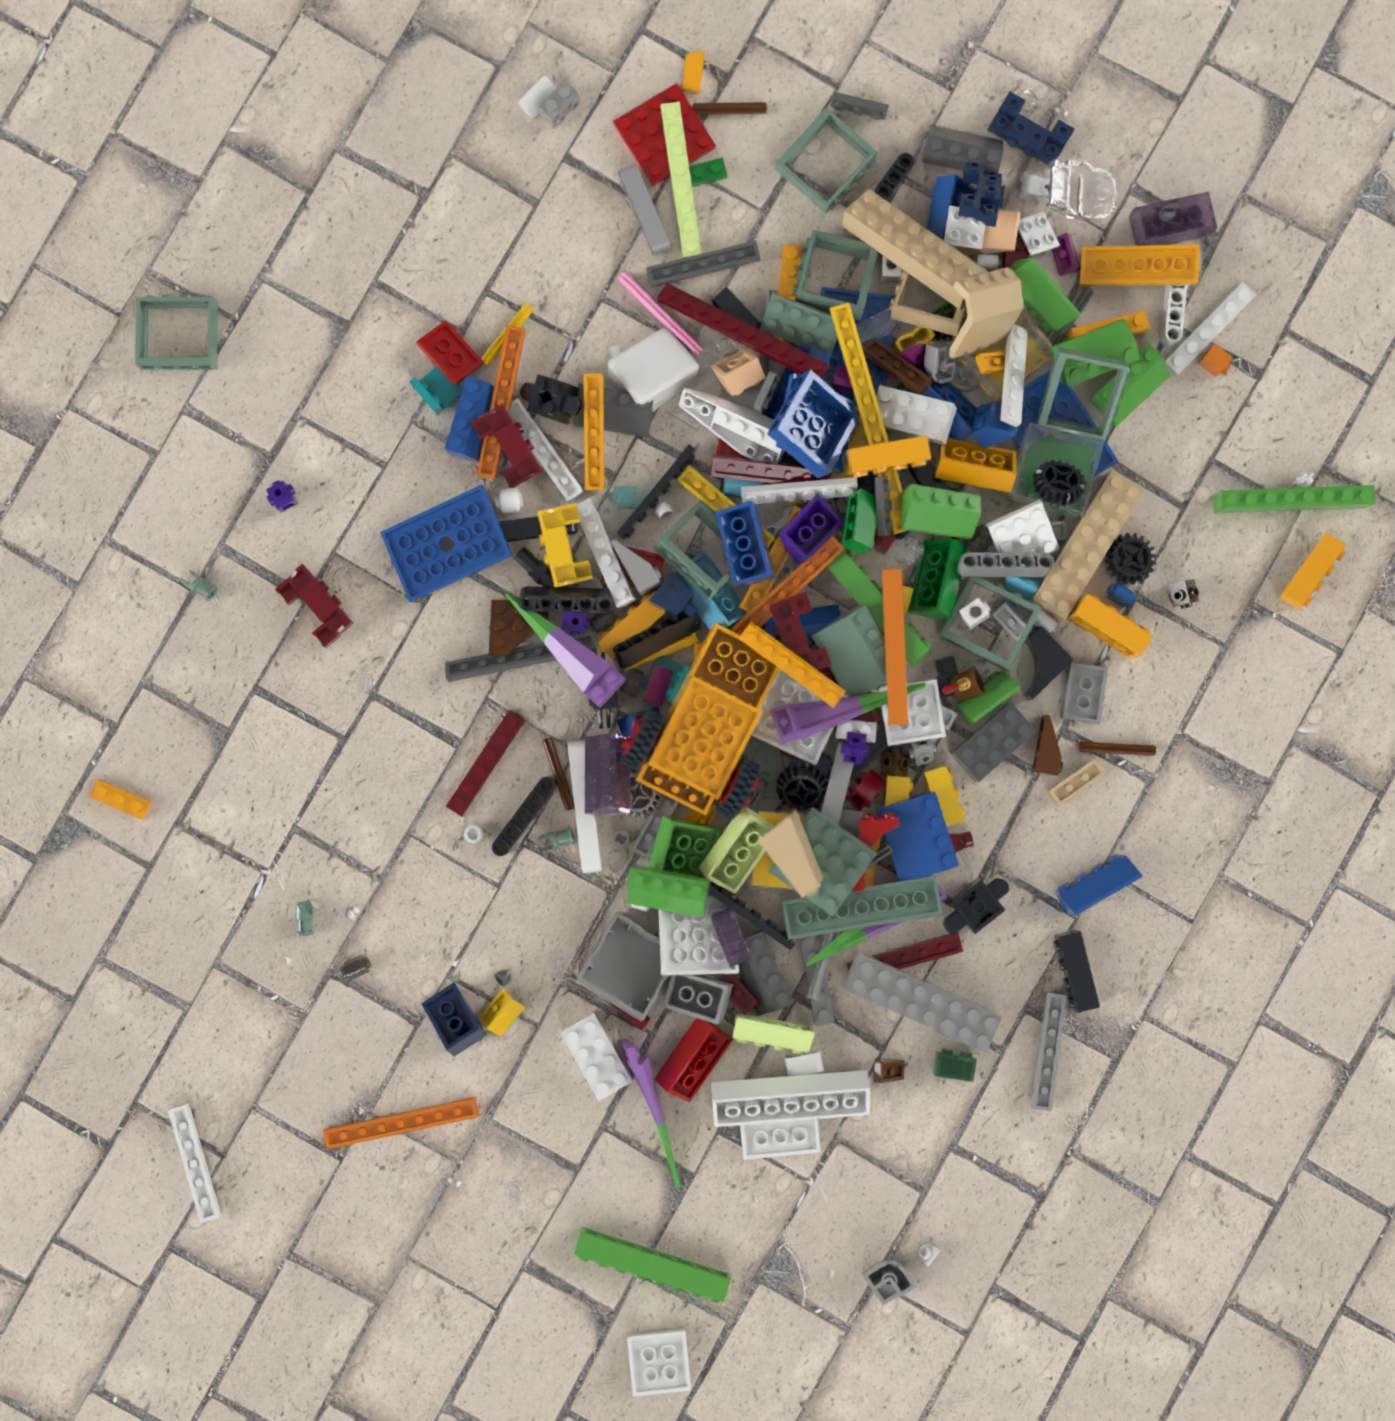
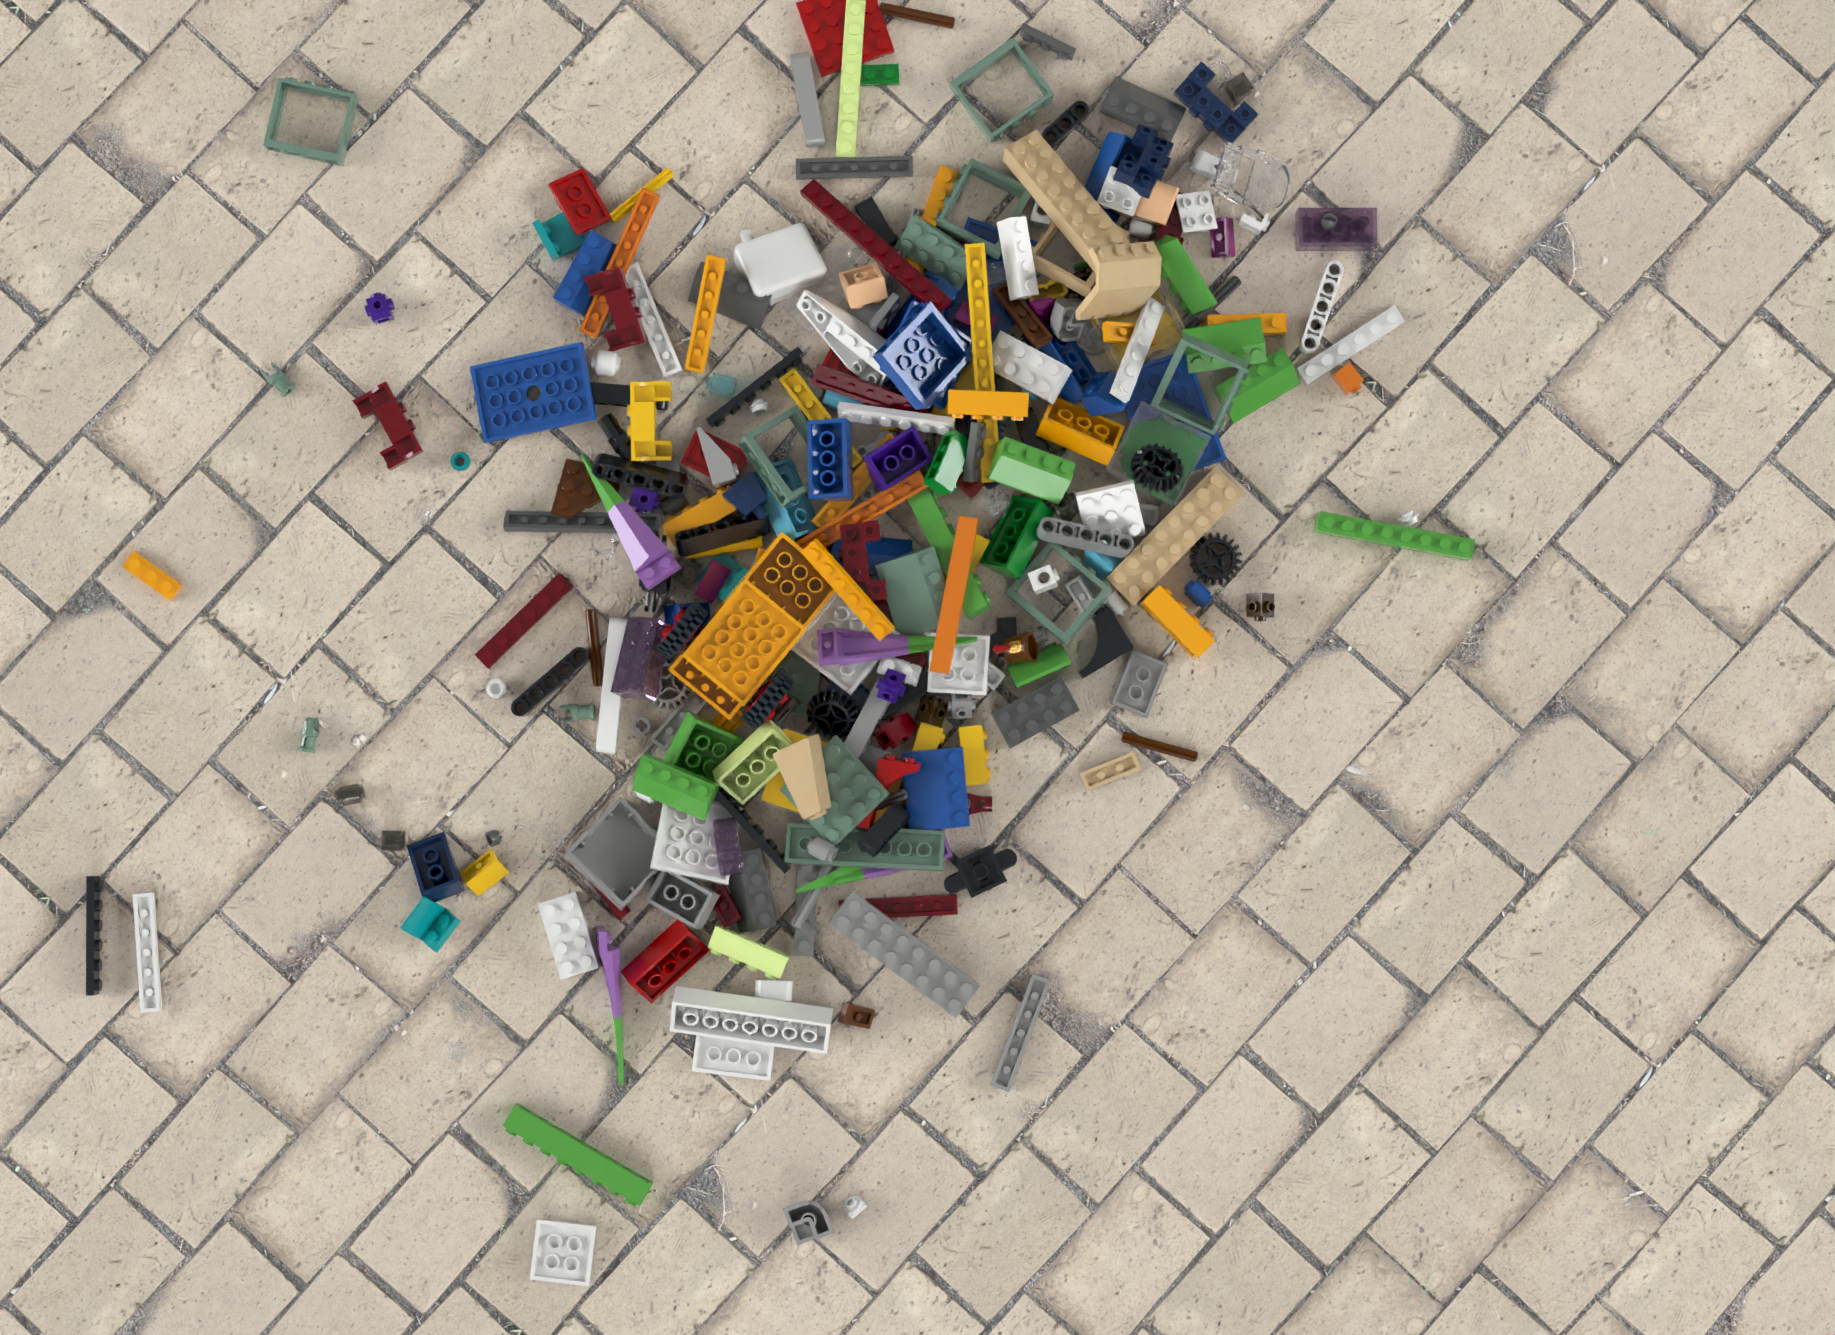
camera: 15 degrees right, 0 degrees up
orange tile [323,1097,480,1150] -> none
black brick [520,374,585,425] -> none
white plate [577,498,636,609] -> none
bright pink axle [618,272,704,356] -> none
clear green brick [933,1048,977,1082] -> none
reddish brown slope [1031,715,1063,776] -> none
black brick [1053,930,1100,1013] -> none
blue slope [1055,854,1143,916] -> none
light orange plate [1080,245,1200,286] -> none
light orange brick [1279,532,1346,611] -> none
none -> black plate [86,876,103,996]
none -> clear smoke brick [381,830,406,851]
none -> teal bracket [400,896,461,953]
none -> teal plate [451,452,471,471]
none -> light grey brick [807,836,838,863]
none -> black beam [858,802,911,857]
none -> white brick [997,216,1039,300]
none -> clear smoke brick [1225,72,1254,104]
none -> white bracket [1238,213,1270,235]

